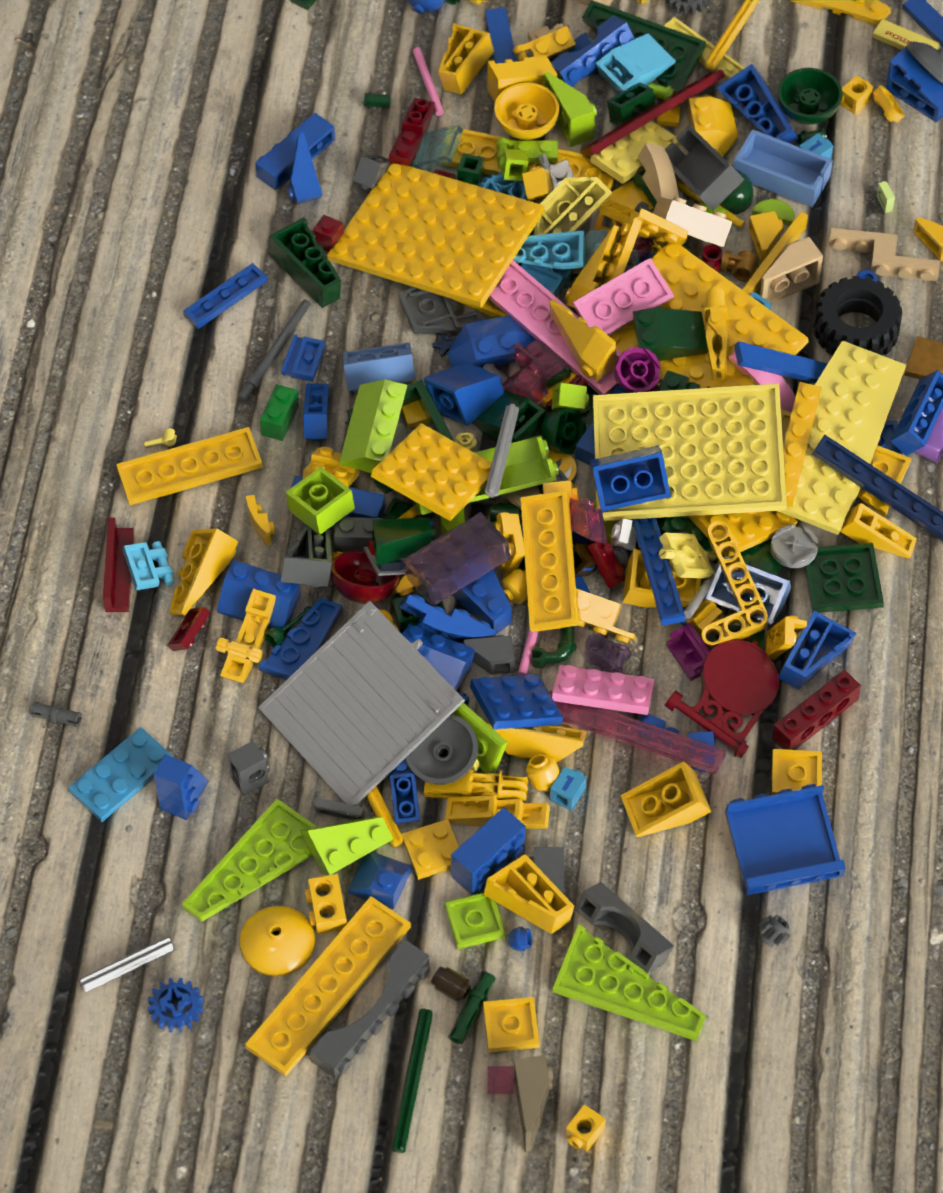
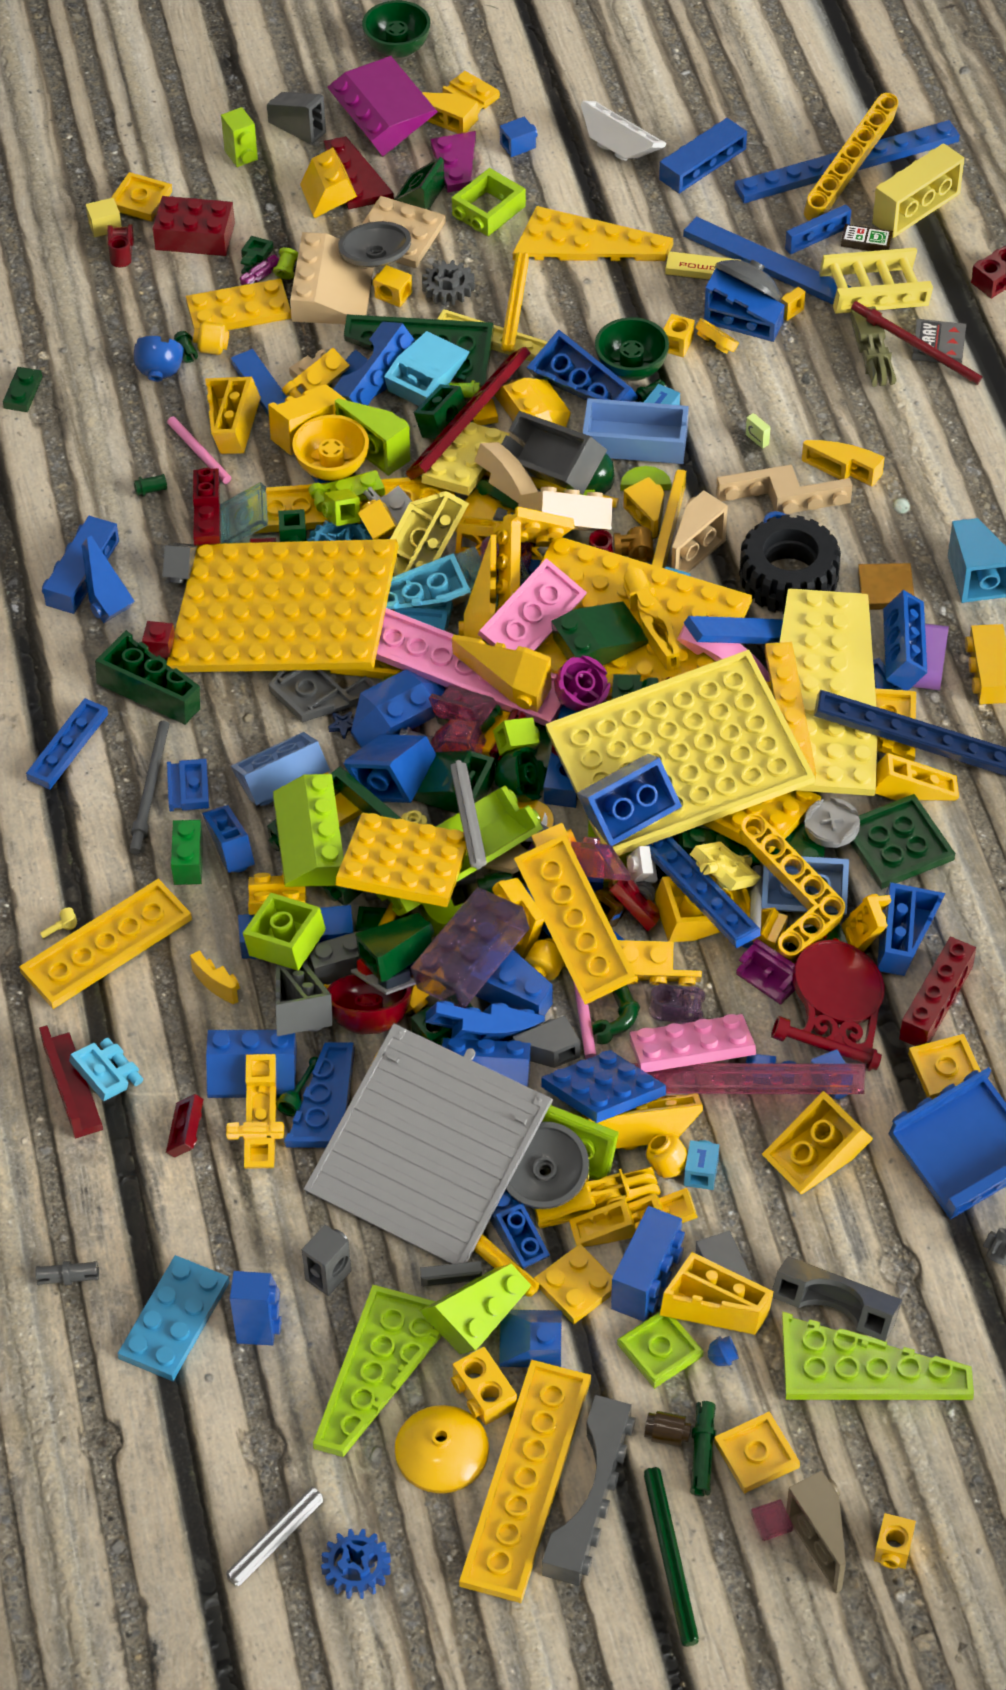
camera: 20 degrees left, 5 degrees down
yellow wedge [169,528,239,616] -> none

